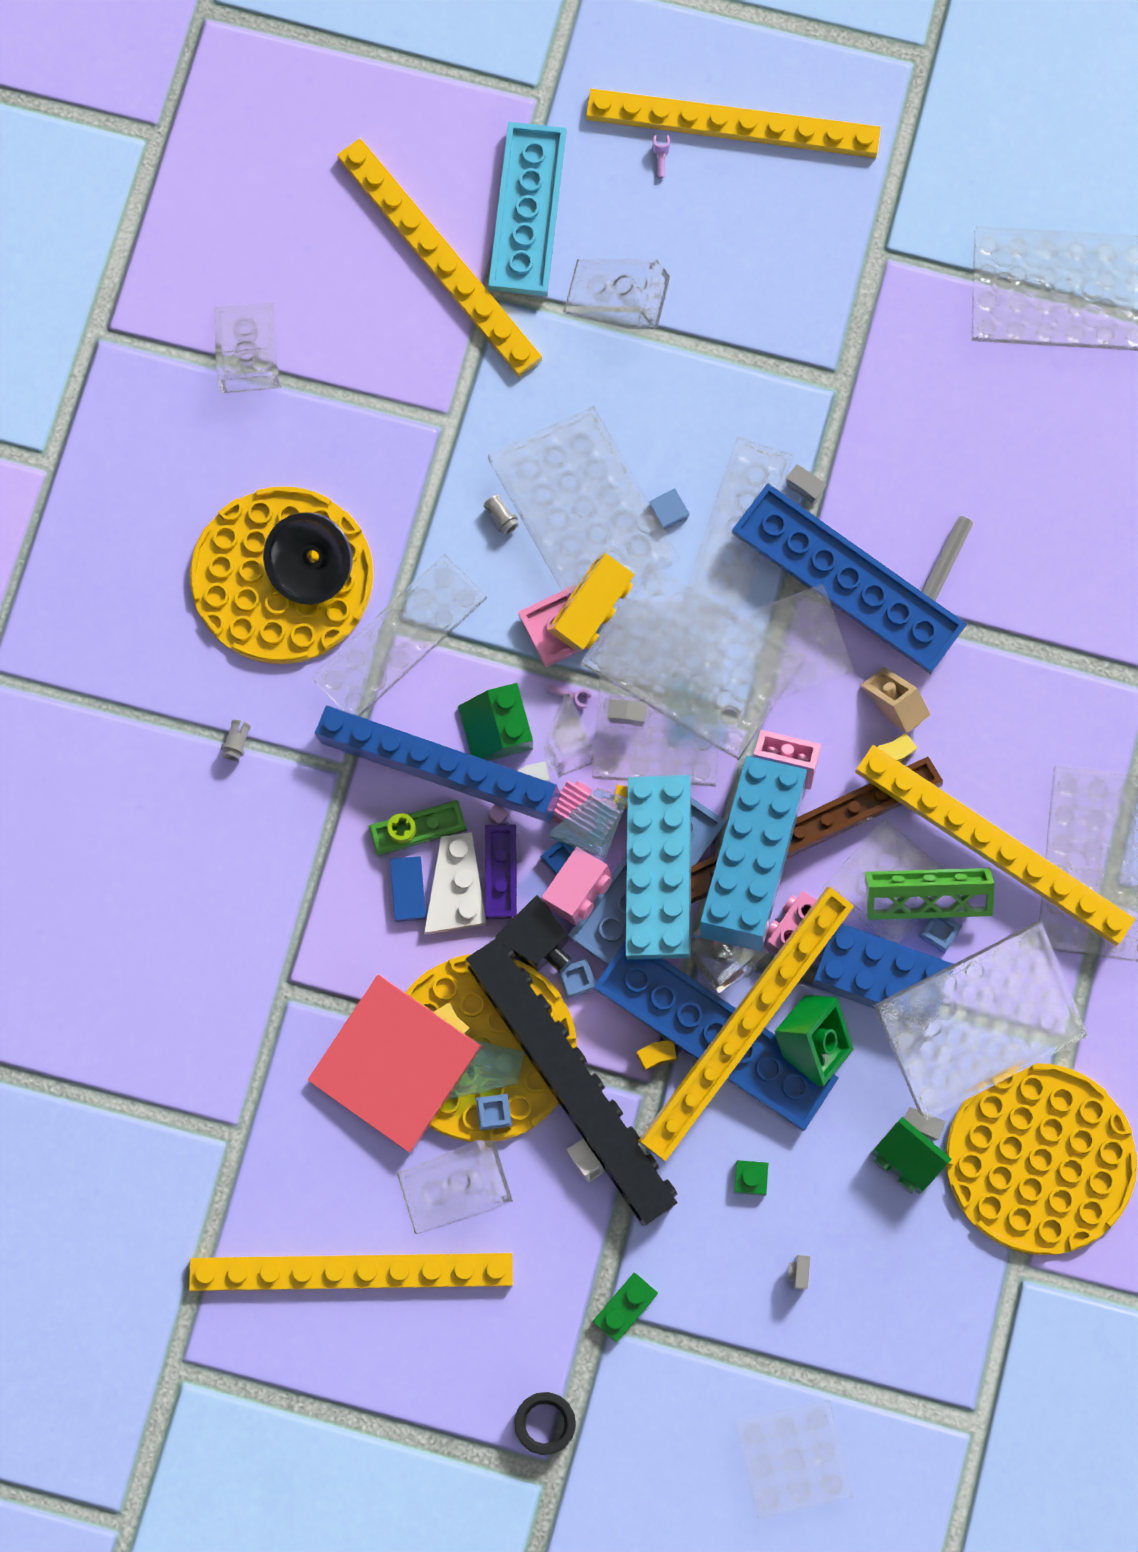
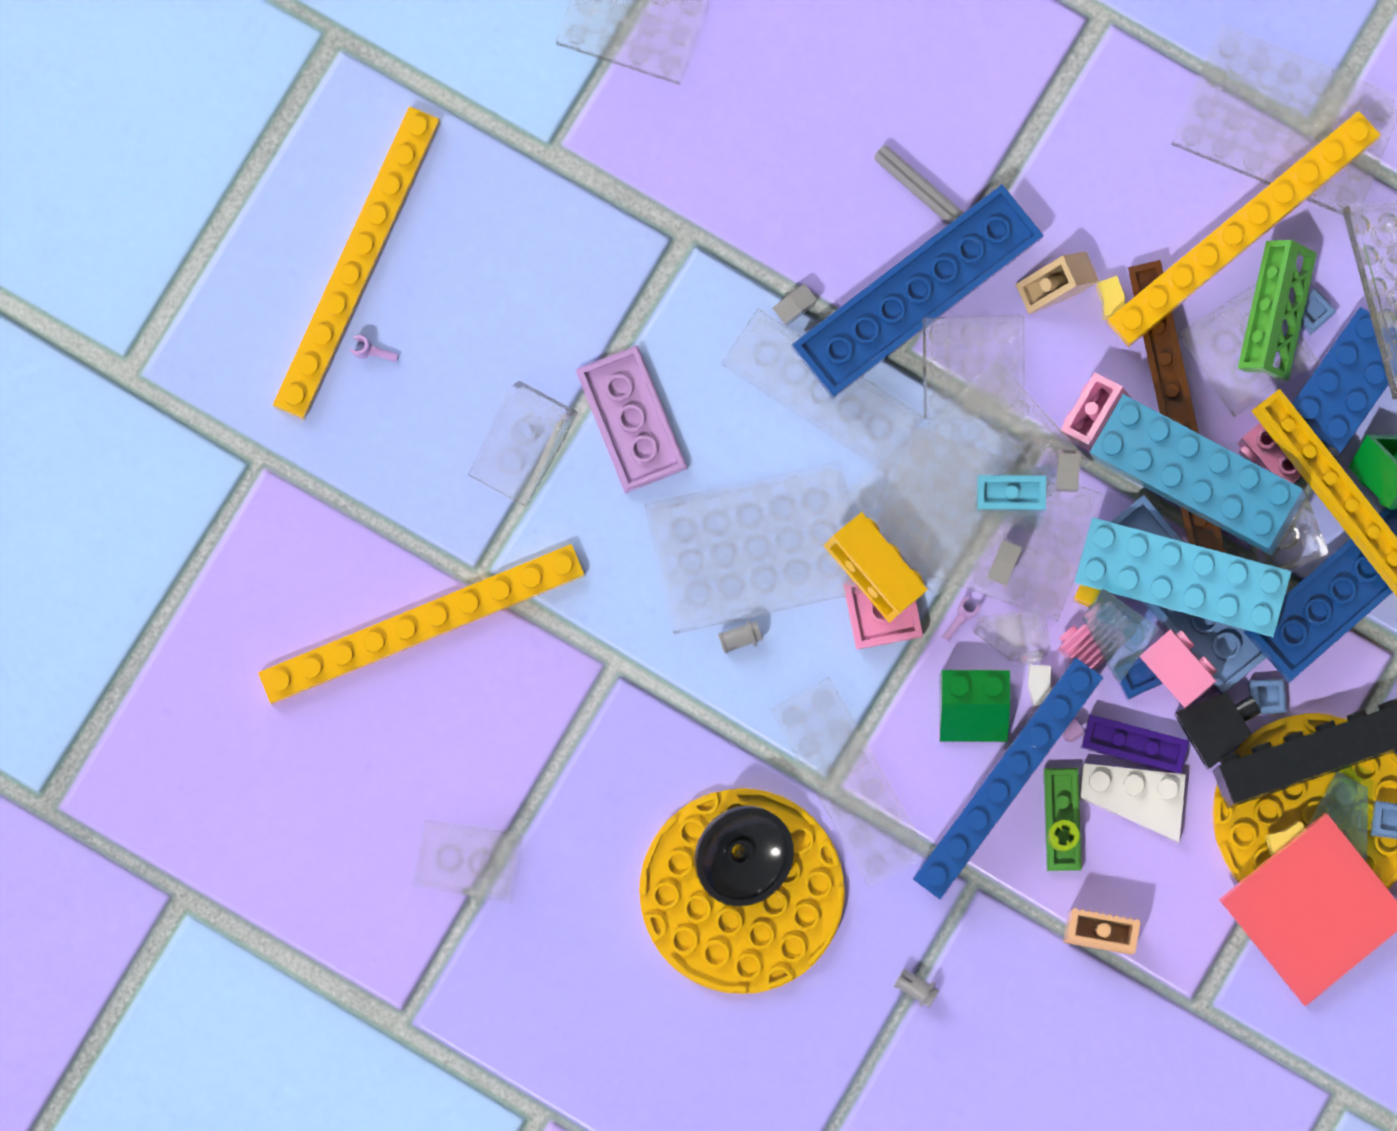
camera: 70 degrees left, 5 degrees up
blue tile [390,856,426,922] -> none
medium azure plate [488,122,567,296] -> none
yellow piece [636,1040,677,1072] -> none
medium blue tile [648,488,690,530] -> none
none -> lavender tile [575,345,687,494]
none -> medium azure plate [977,475,1046,511]
none -> light grey piece [1056,449,1080,492]
none -> light nougat brick [1063,908,1140,955]

